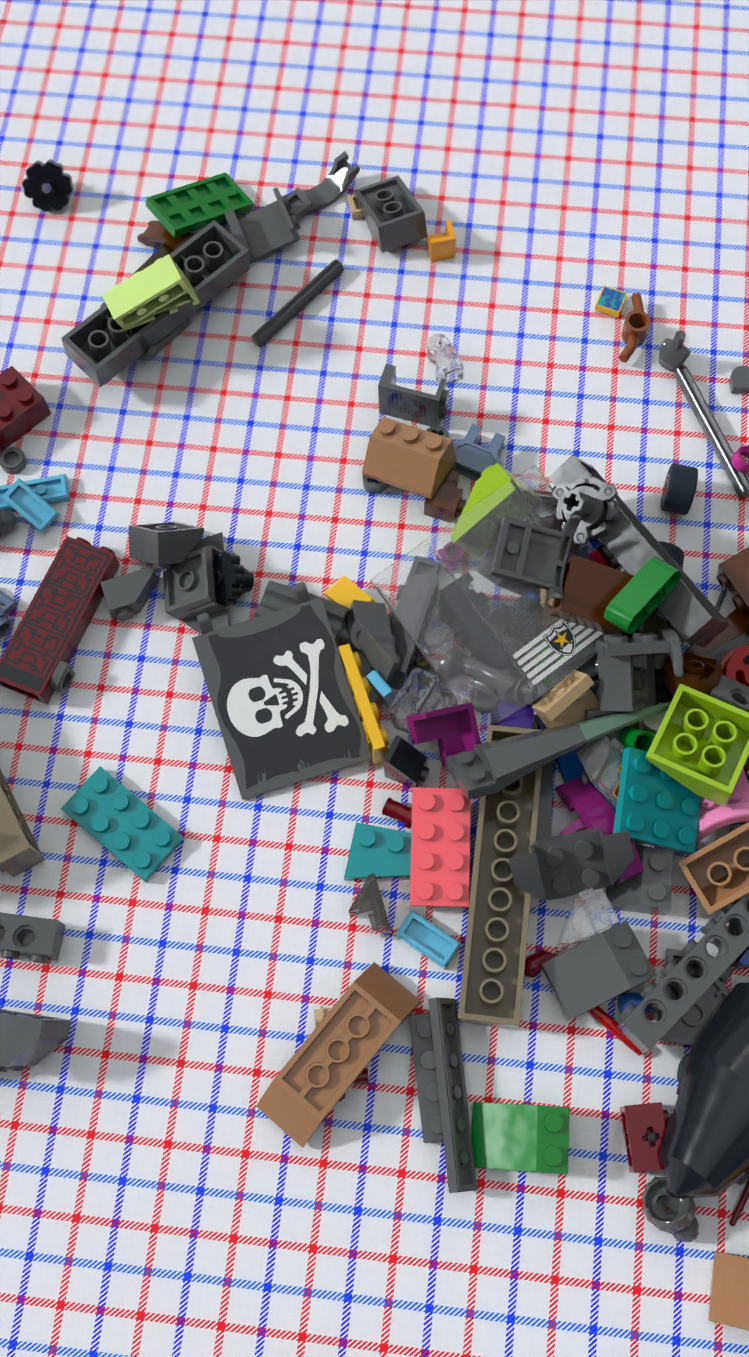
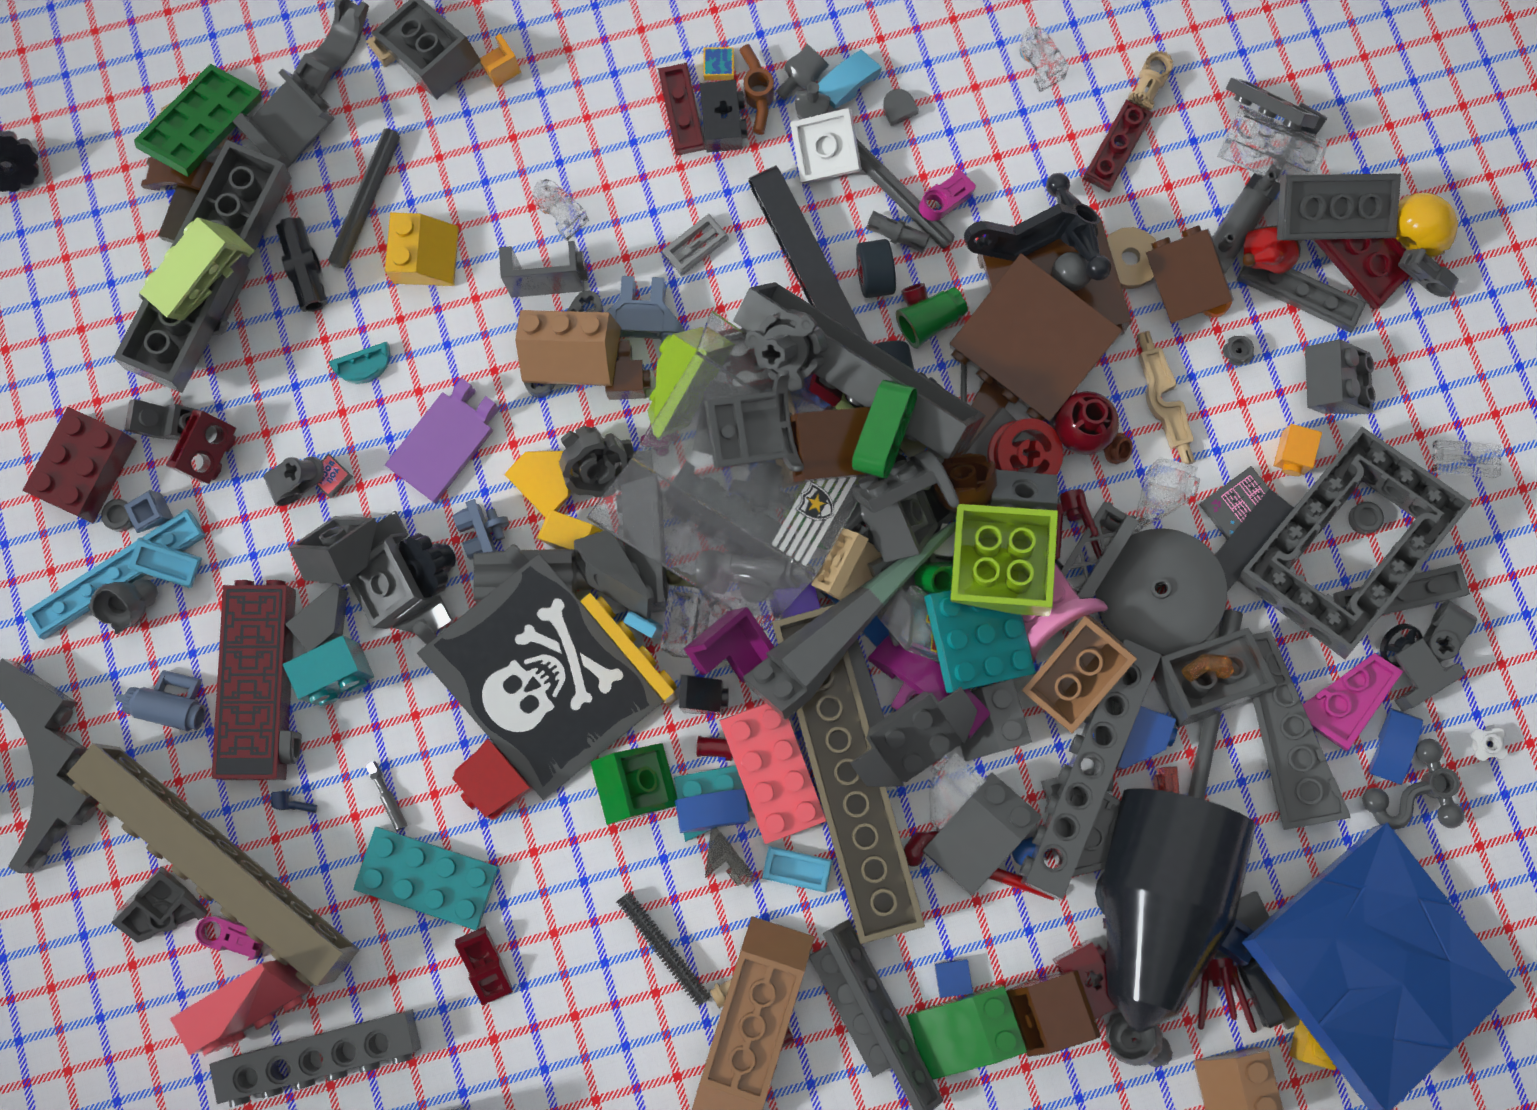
camera: 20 degrees left, 10 degrees up
none -> dark grey slope [124,399,201,440]
none -> sand blue slope [124,490,173,533]
none -> dark red brick [166,410,237,484]
none -> dark grey piece [263,456,324,506]
none -> dark blue hand [271,791,317,813]
none -> black piece [275,217,328,312]
none -> teal brick [283,635,374,707]
none -> tile [316,454,353,498]
none -> teal tile [328,341,391,384]
none -> dark grey piece [366,761,408,831]
none -> yellow slope [385,212,459,286]
none -> medium lavender tile [385,378,500,504]
none -> sand blue hips [452,499,509,560]
none -> red torso [452,738,534,820]
none -> dark red slope [455,926,513,1005]
none -> yellow slope [504,451,573,518]
none -> dark grey piece [559,425,634,497]
none -> green slope [590,743,678,825]
none -> dark grey axle [616,891,711,1008]
none -> dark red tile [658,63,706,156]
none -> light grey tile [661,214,729,276]
none -> blue slope [675,789,750,833]
none -> black brick [700,80,748,153]
none -> black beam [748,165,867,340]
none -> dark grey piece [776,43,829,100]
none -> white plate [790,108,862,184]
none -> medium azure slope [818,50,882,109]
none -> dark grey pin [866,211,930,253]
none -> green plant [896,287,968,349]
none -> dark red hinge [901,283,928,306]
none -> blue tile [934,959,973,998]
none -> reddish brown slope [1006,970,1101,1057]

